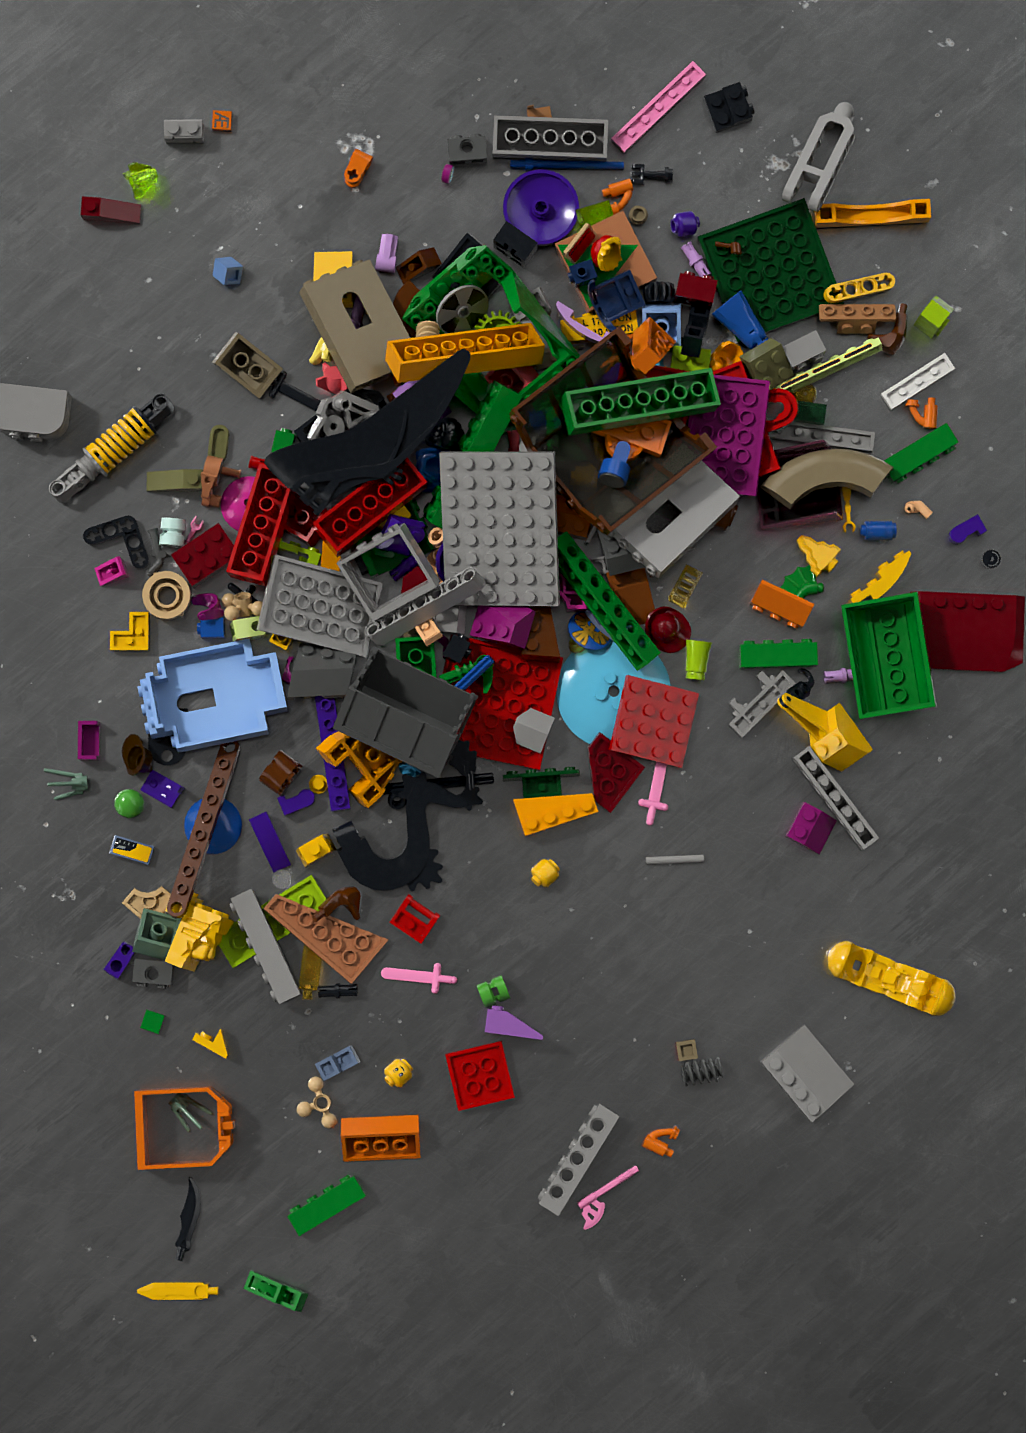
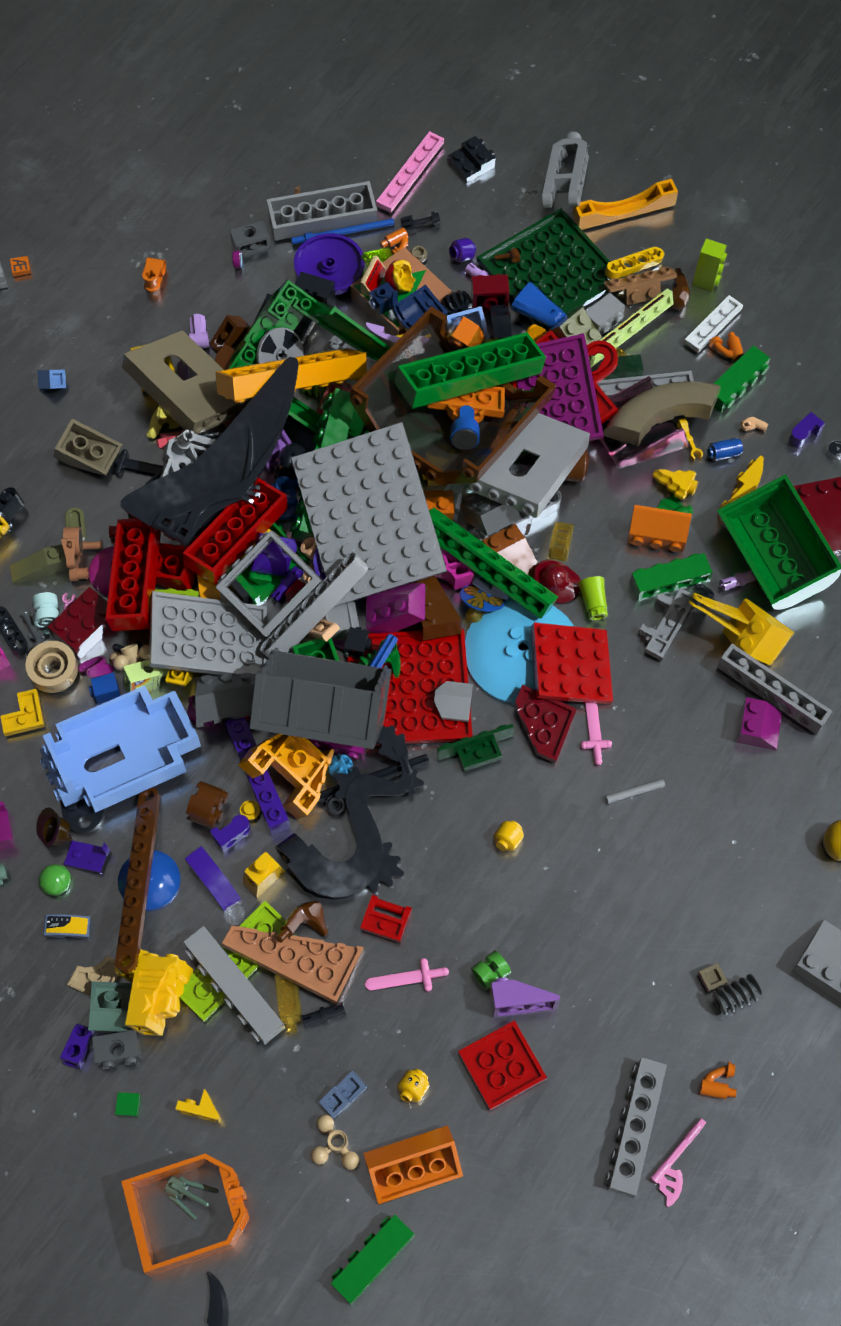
camera: 15 degrees left, 20 degrees down
light orange wedge [513,793,598,837] -> none

